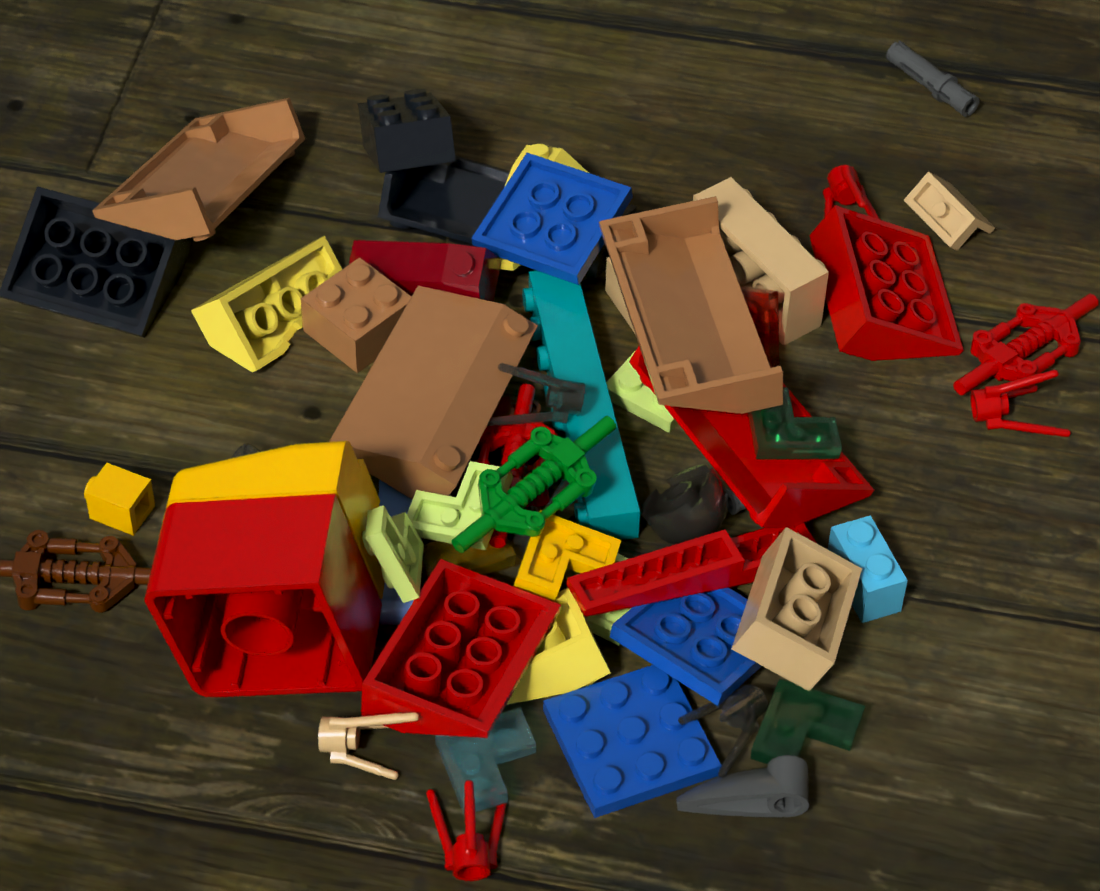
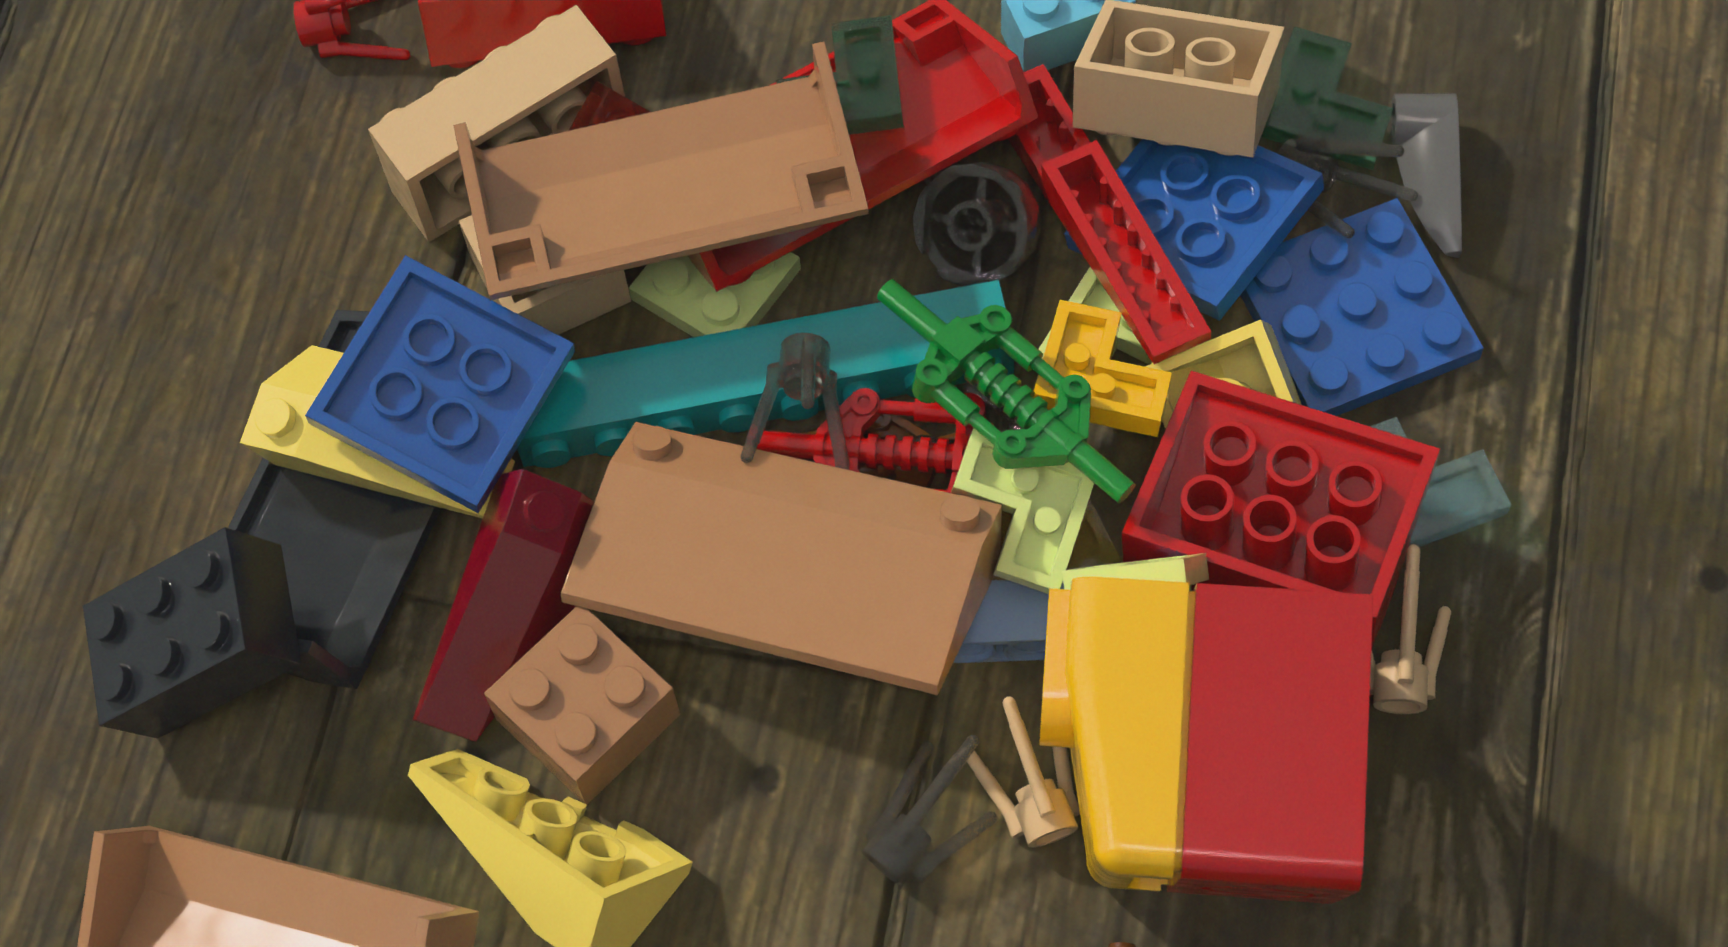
camera: 85 degrees left, 15 degrees up
red plant [426,780,507,881] -> none

